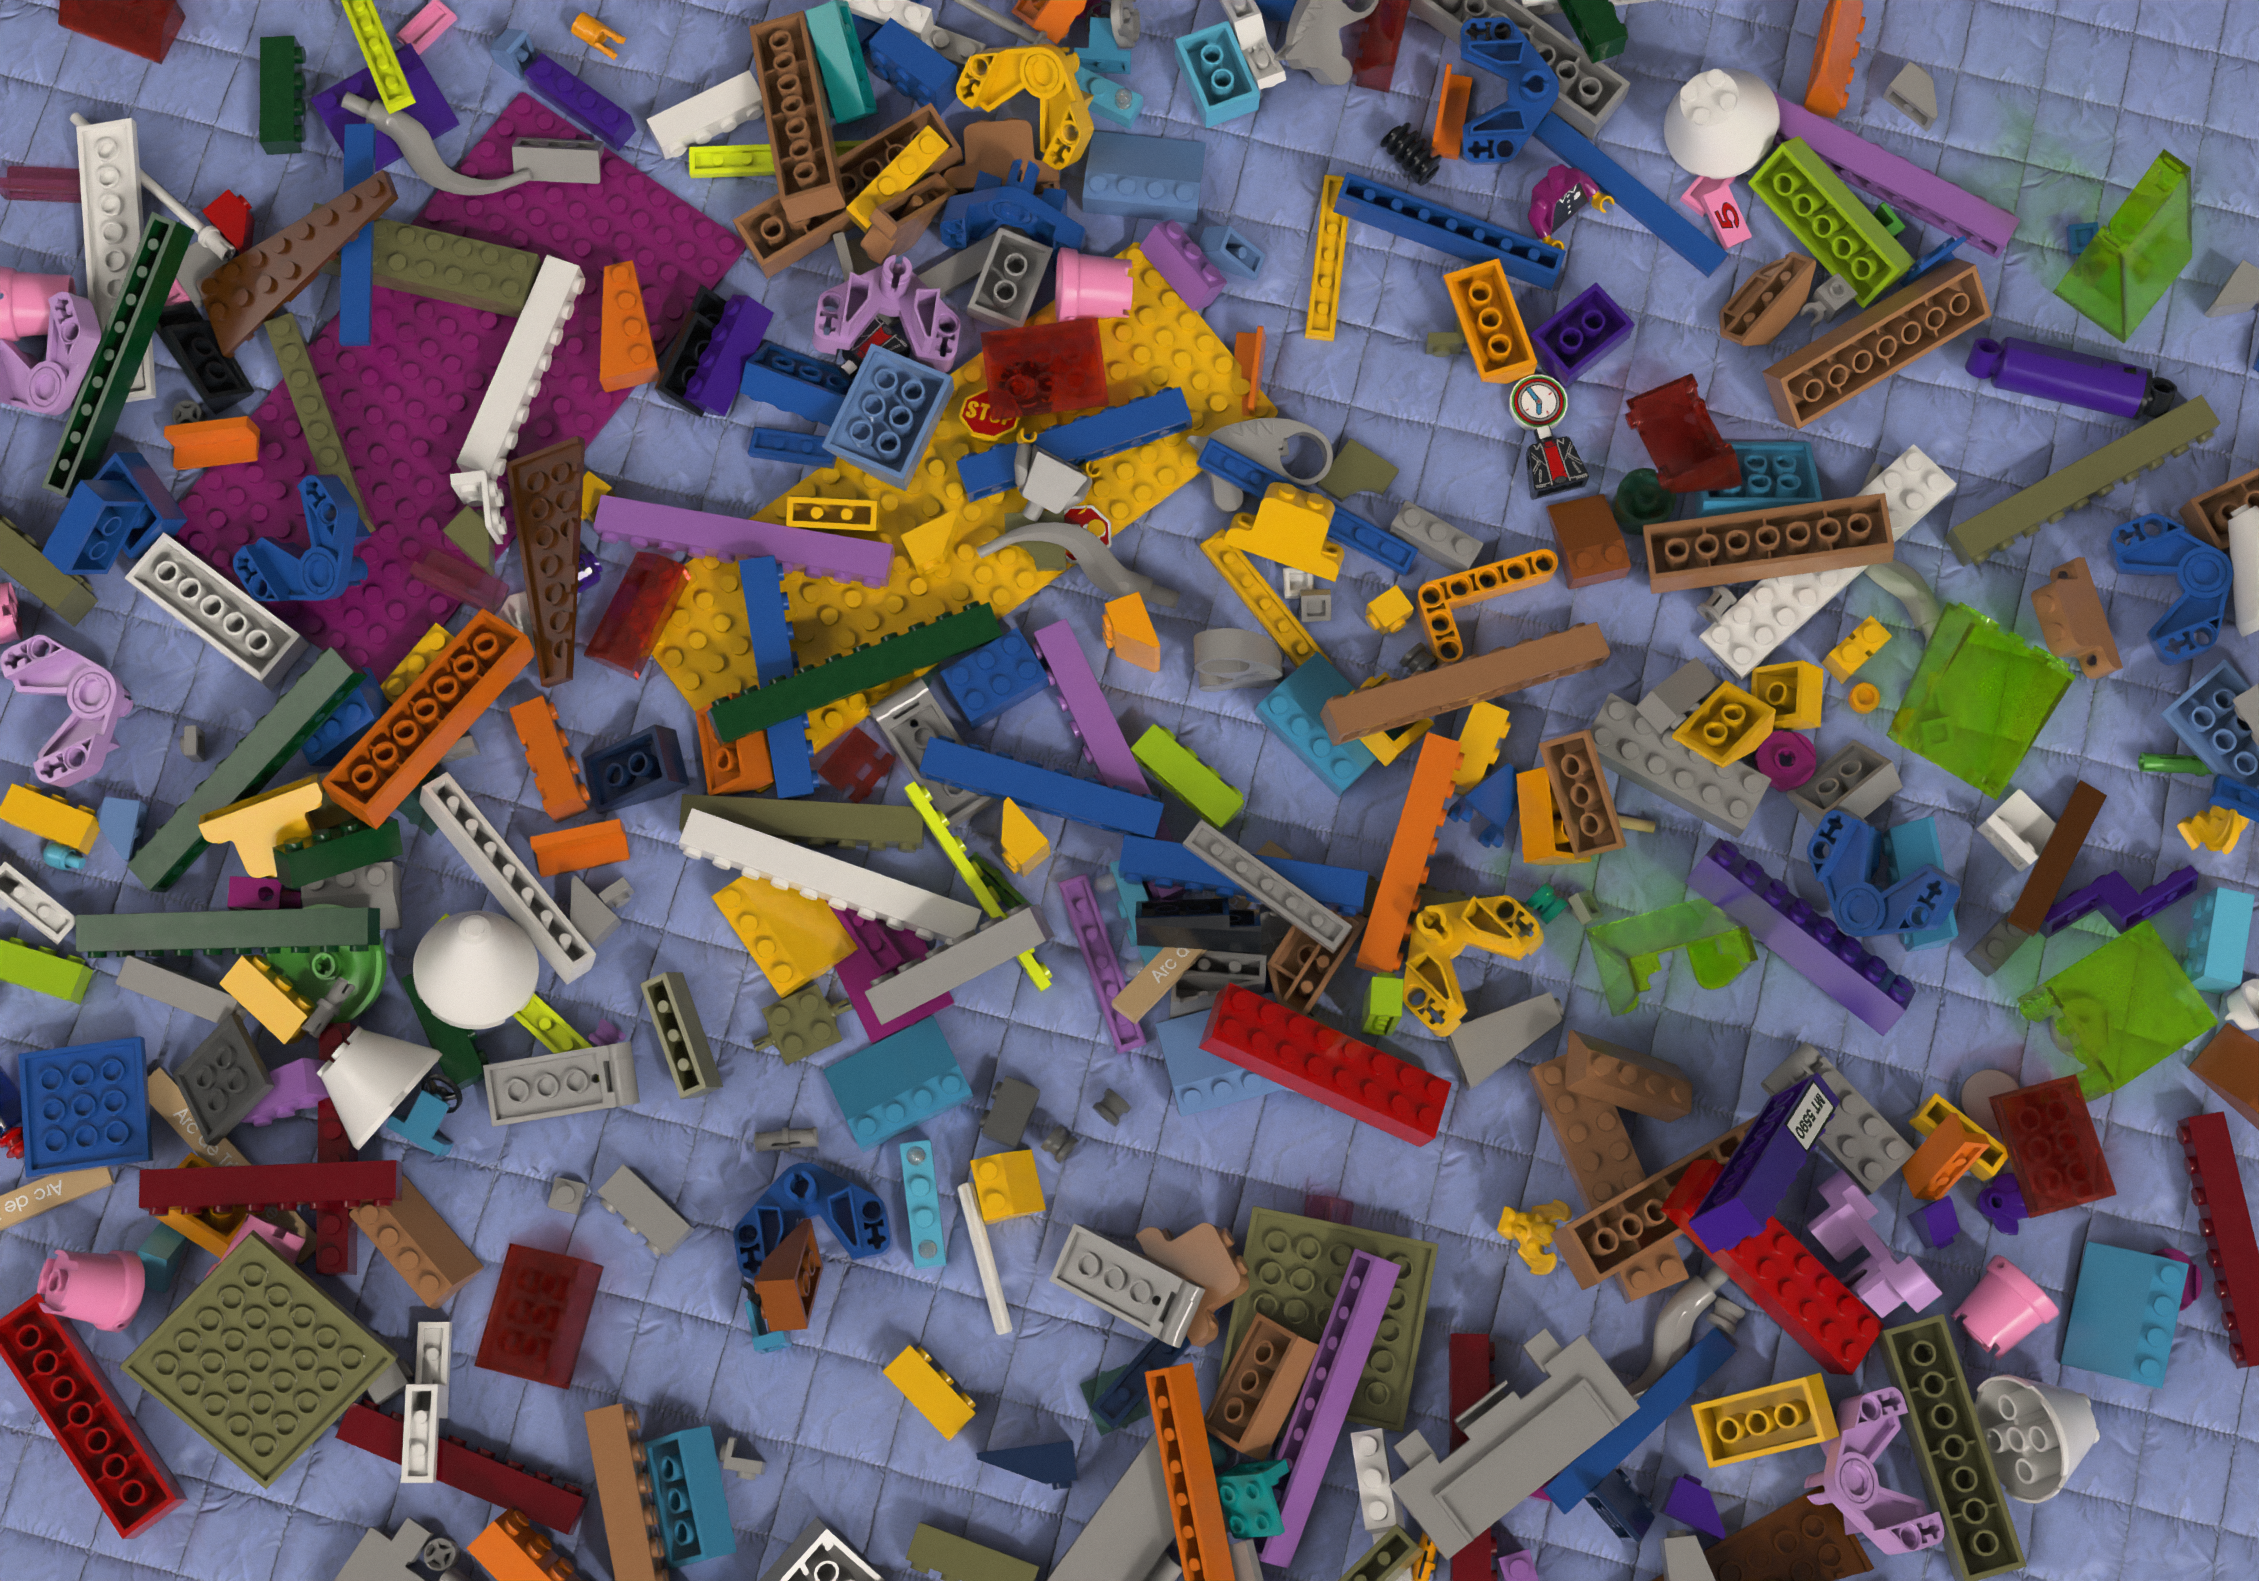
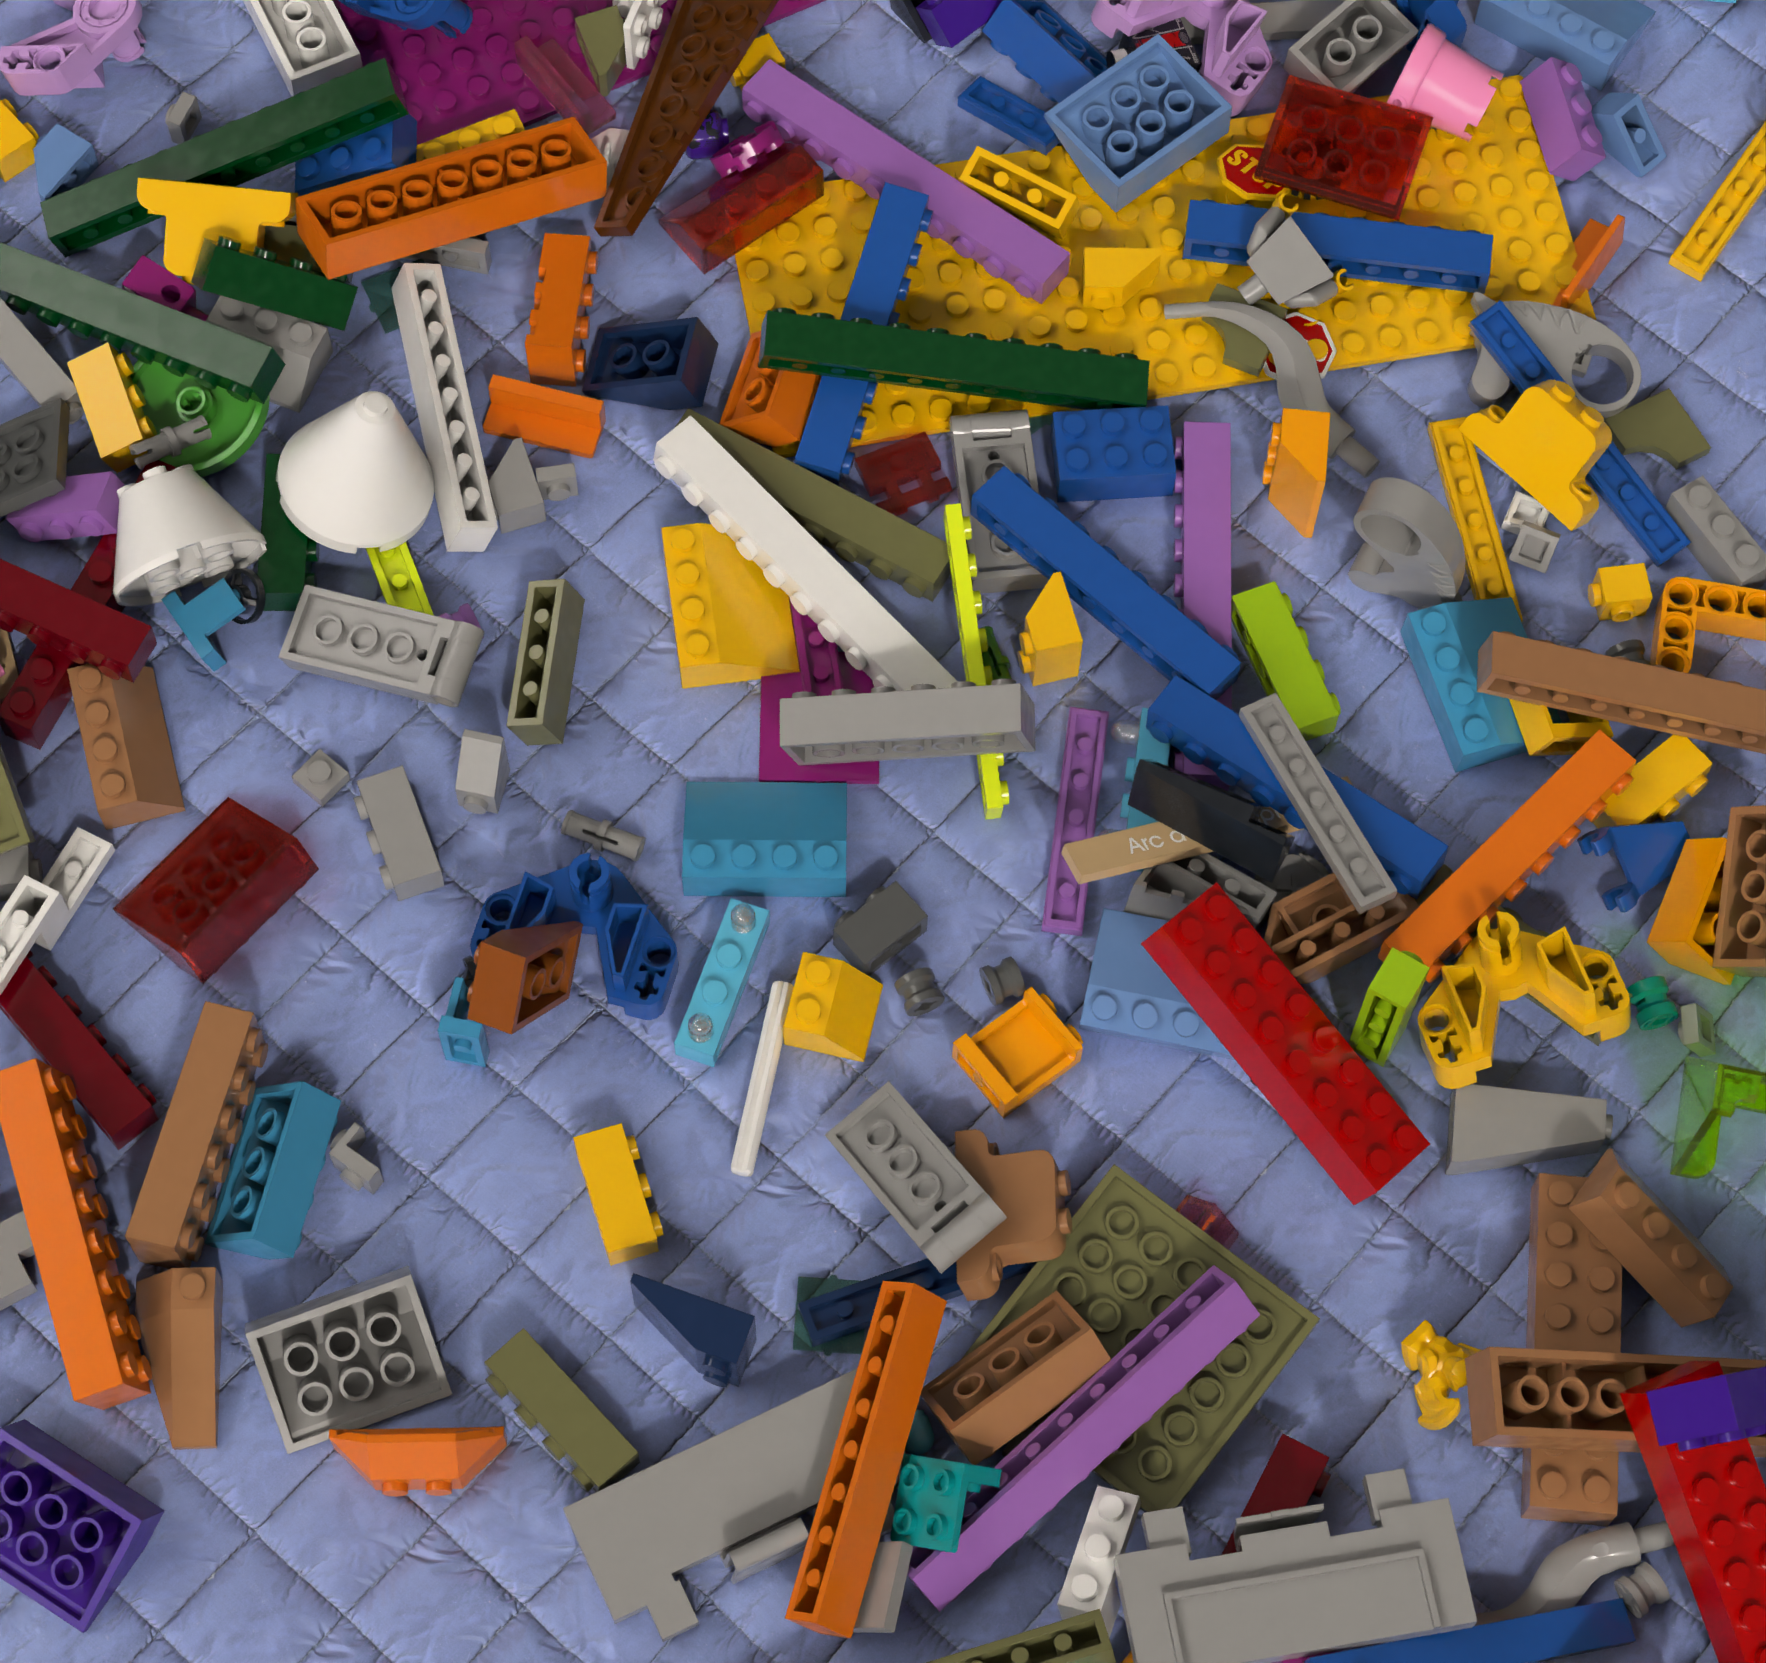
camera: 25 degrees right, 10 degrees down
olive plate [752,984,853,1066] -> none
none -> light grey slope [455,729,510,814]
none -> magenta plate [710,120,785,178]
none -> light orange panel [952,987,1083,1119]

